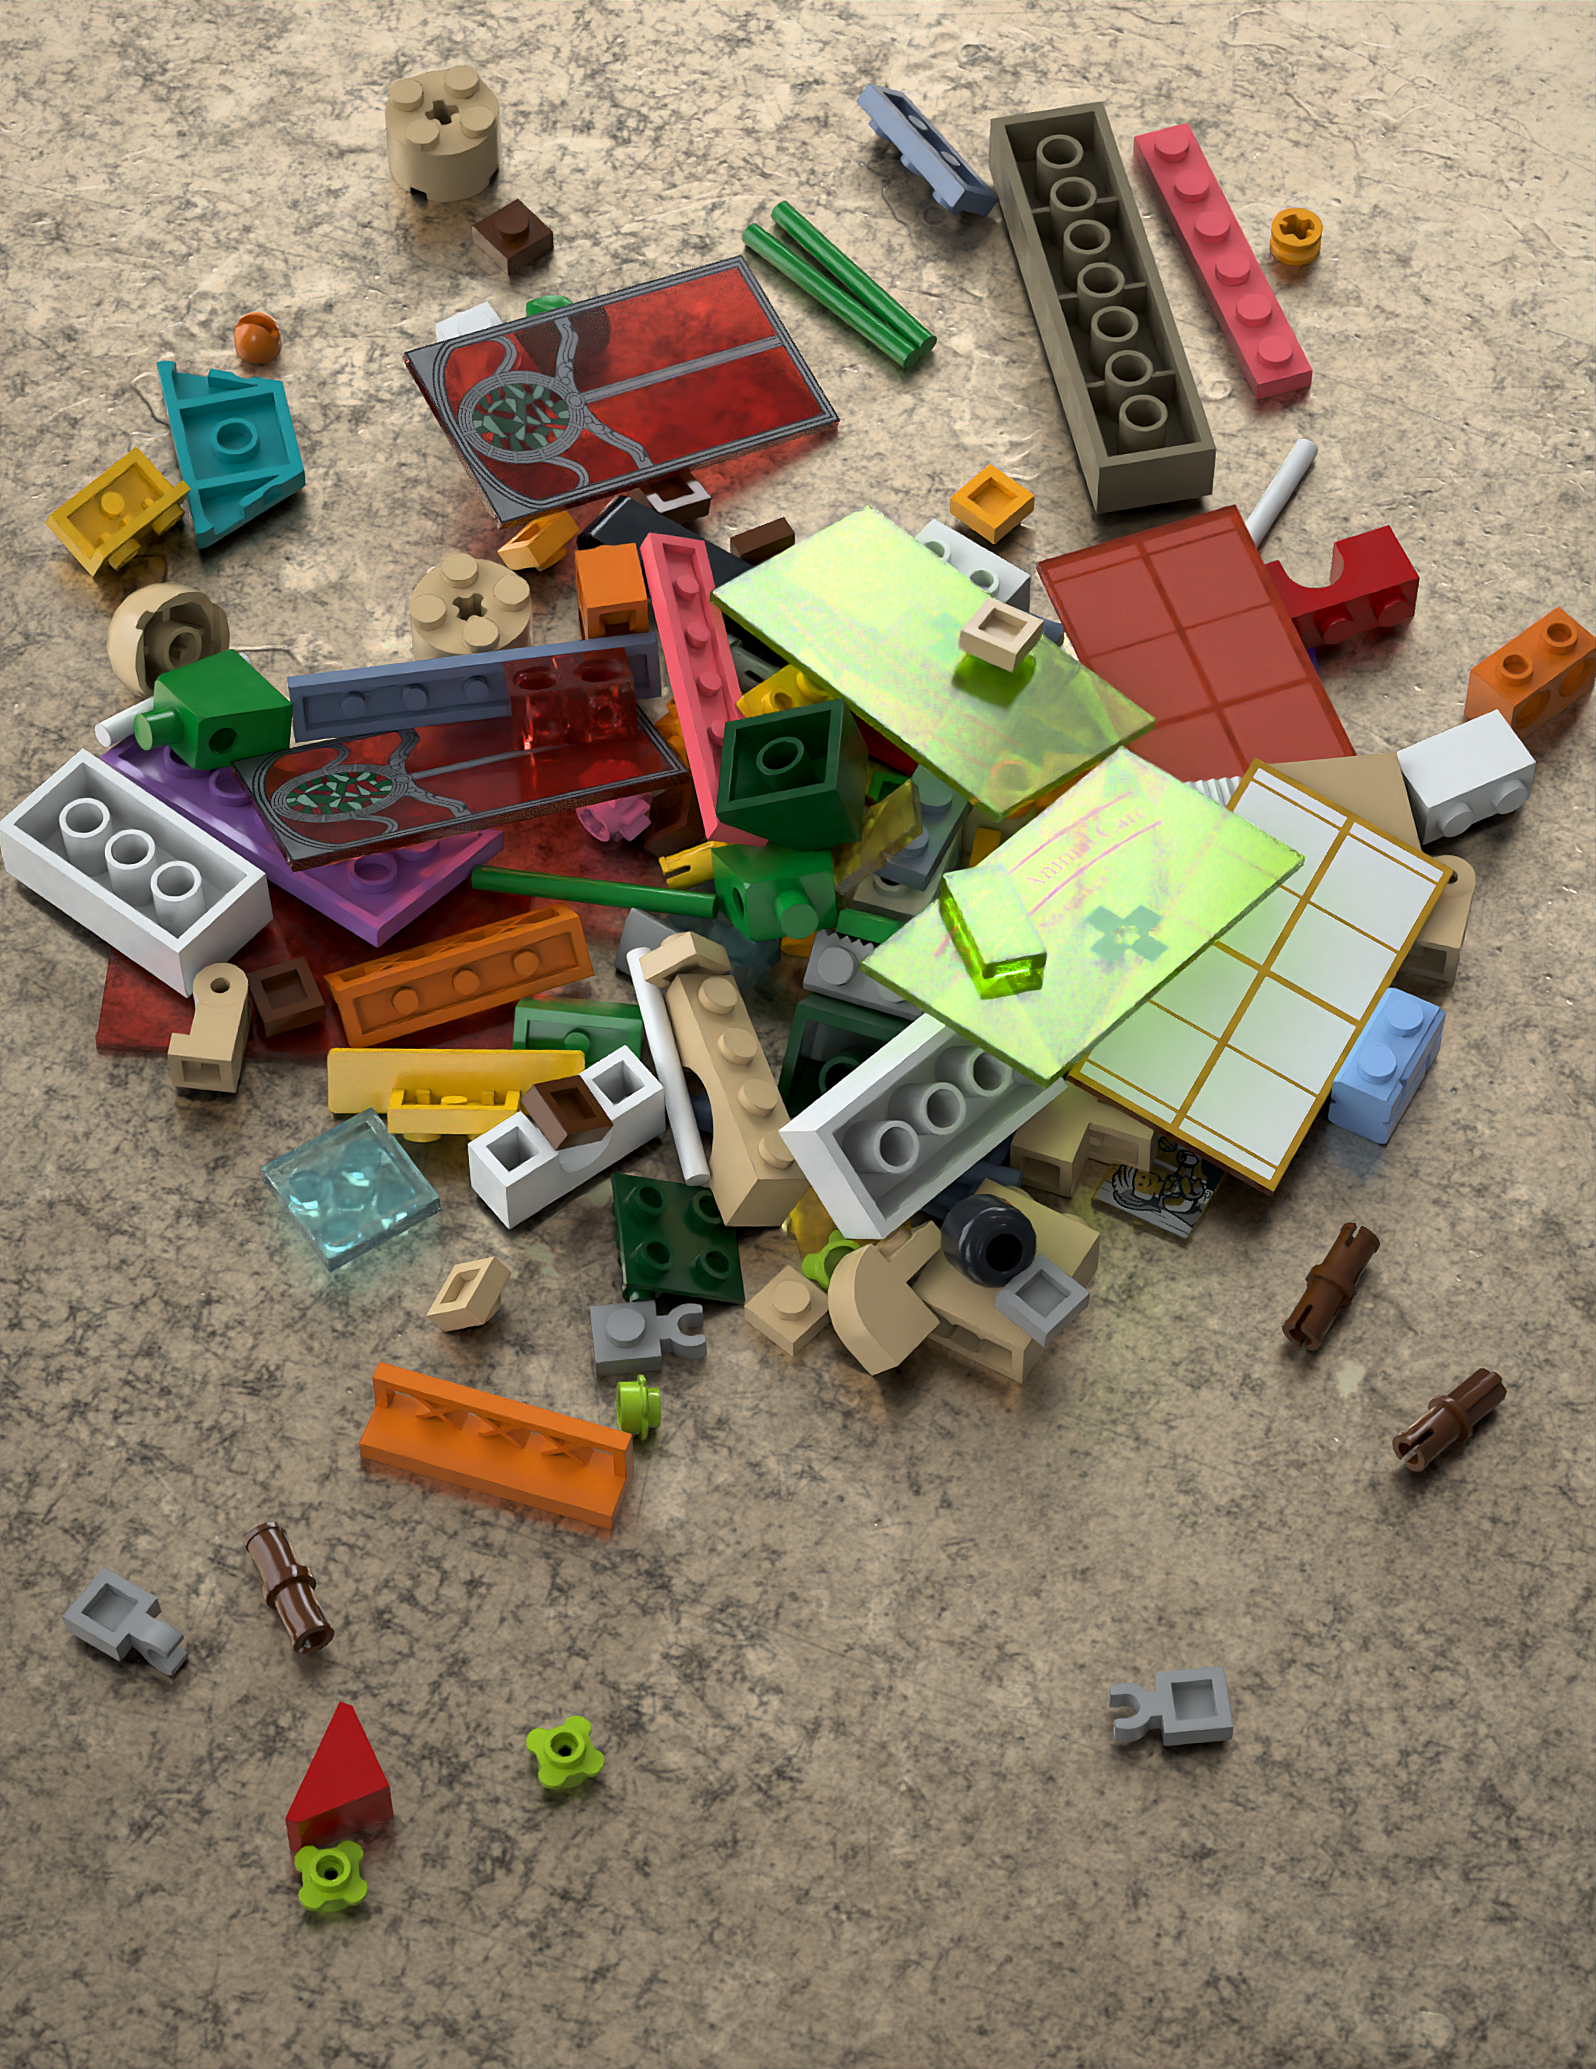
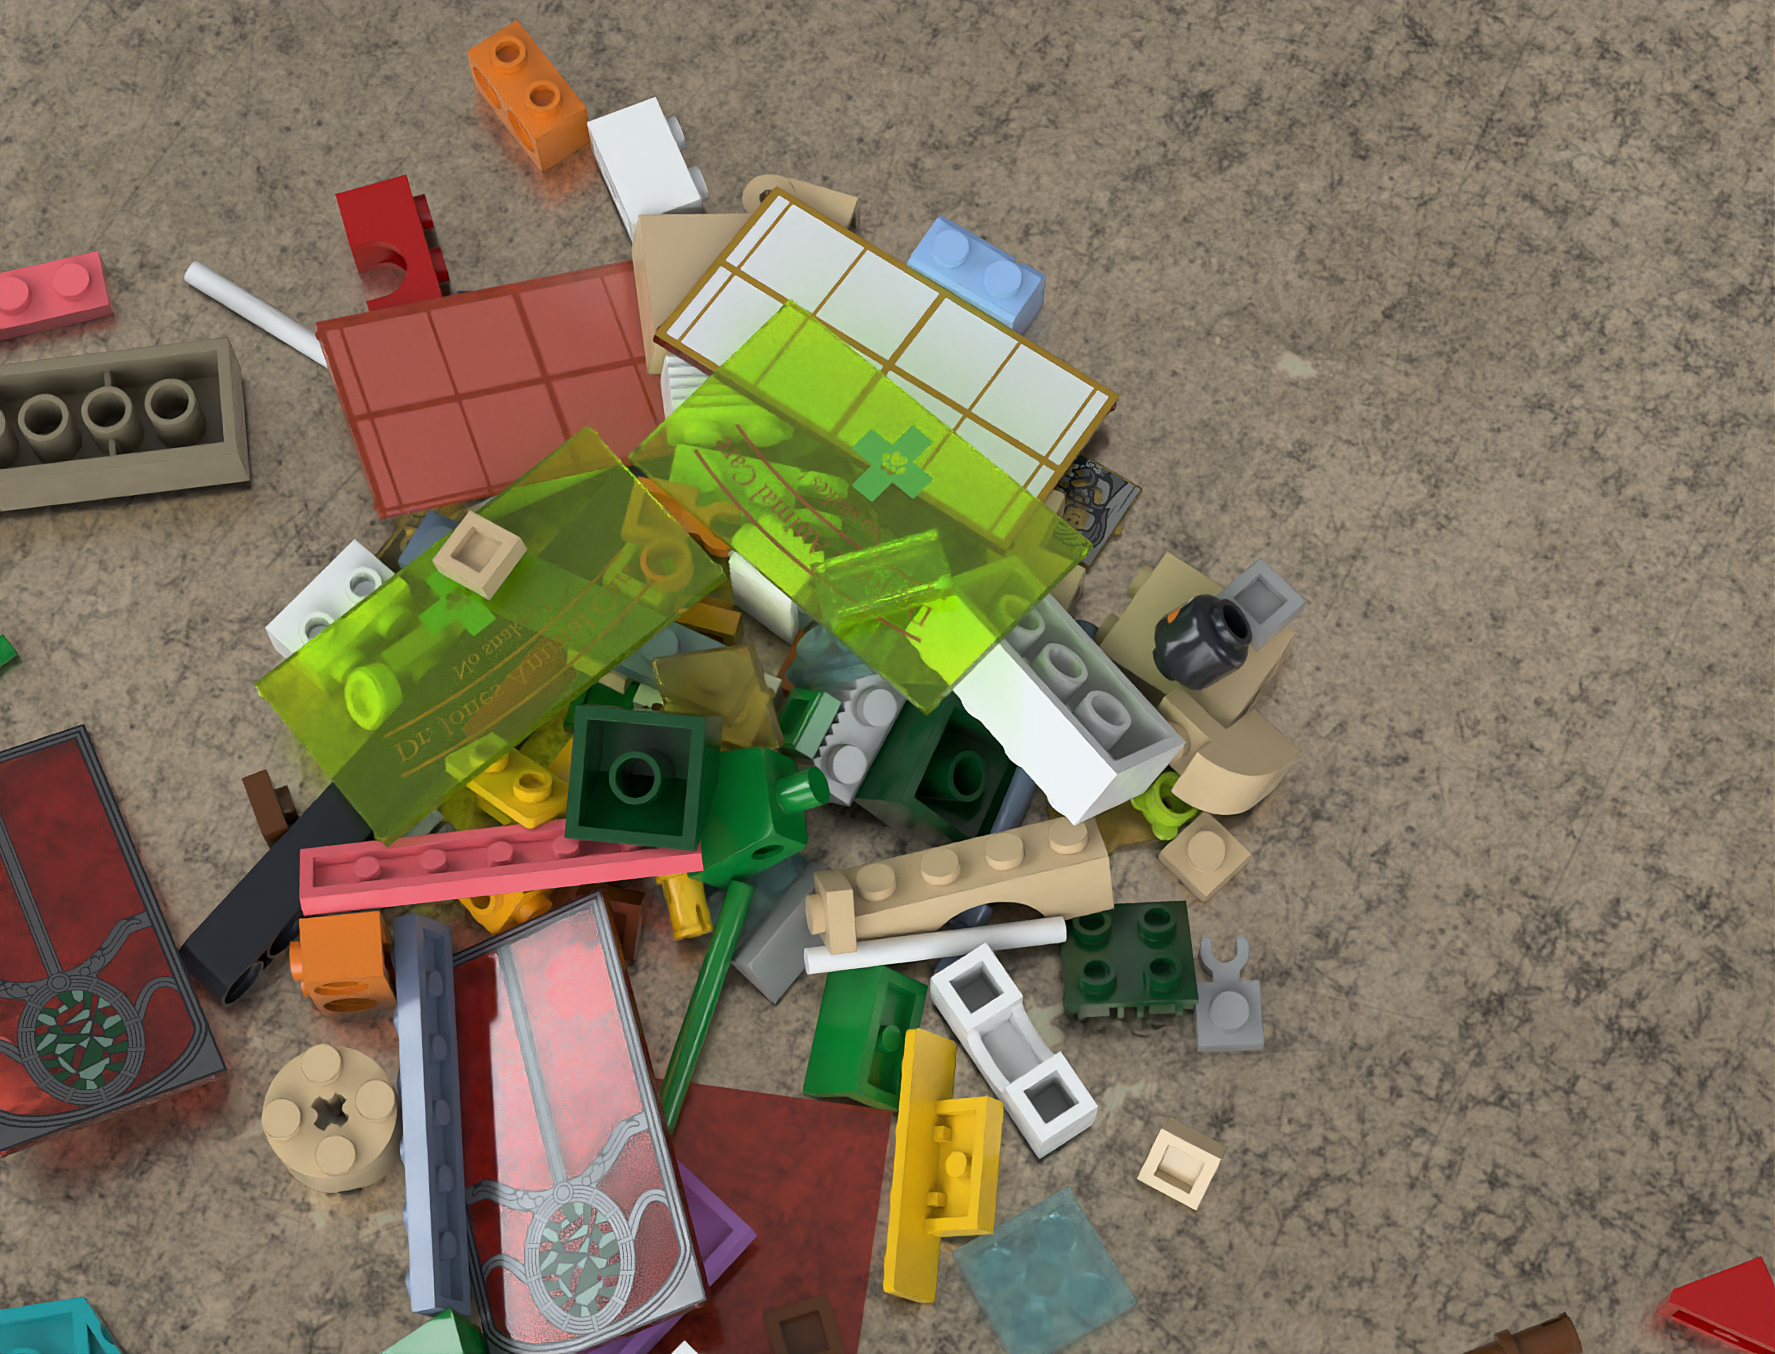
camera: 85 degrees left, 15 degrees up
orange fence [323,902,595,1048] -> none
orange fence [359,1361,634,1530] -> none
light orange plate [497,511,580,571] -> none
clear red brick [501,647,638,751] -> none
reddish brown plate [521,1075,614,1151] -> none
lime plate [526,1716,604,1789] -> none
lime plate [616,1374,661,1440] -> none
reddish brown plate [628,467,711,524] -> none
light orange plate [950,464,1035,544] -> none
light grey plate [1108,1666,1234,1746] -> none
reddish brown pin [1282,1222,1380,1350] -> none
reddish brown axle [1392,1368,1507,1472] -> none

